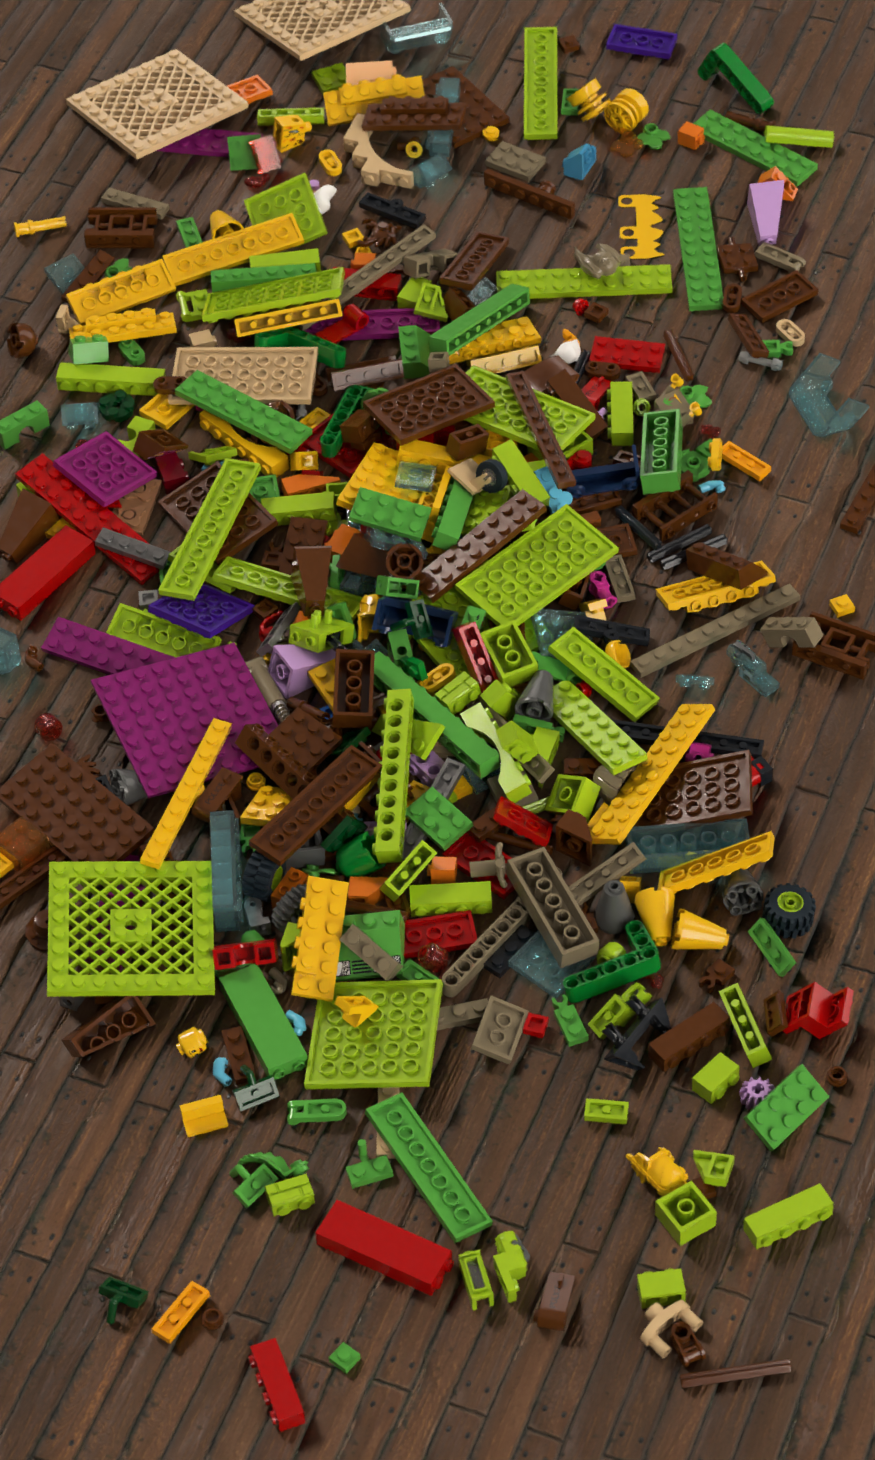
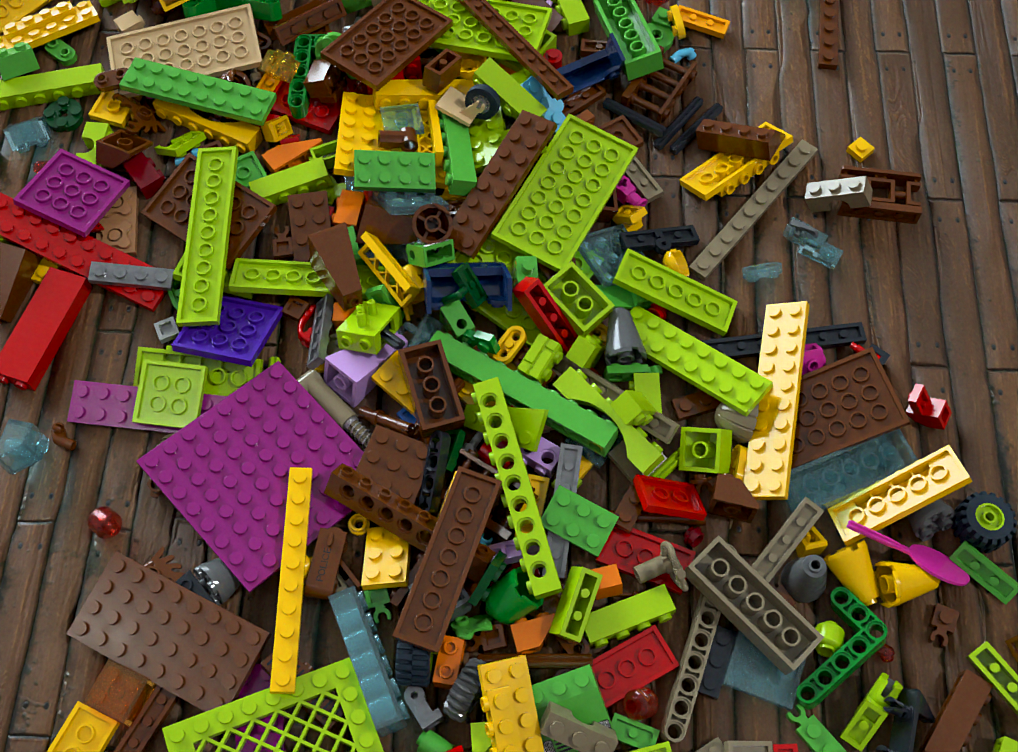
camera: 20 degrees left, 15 degrees up
none -> reddish brown animal [112,93,167,135]
none -> lime plate [132,359,208,429]
none -> clear yellow brick [258,49,301,83]
none -> yellow fence [358,231,421,308]
none -> reddish brown piece [378,127,418,152]
none -> black beam [418,430,451,516]
none -> dark pink piece [847,520,970,586]
none -> red brick [906,384,952,430]

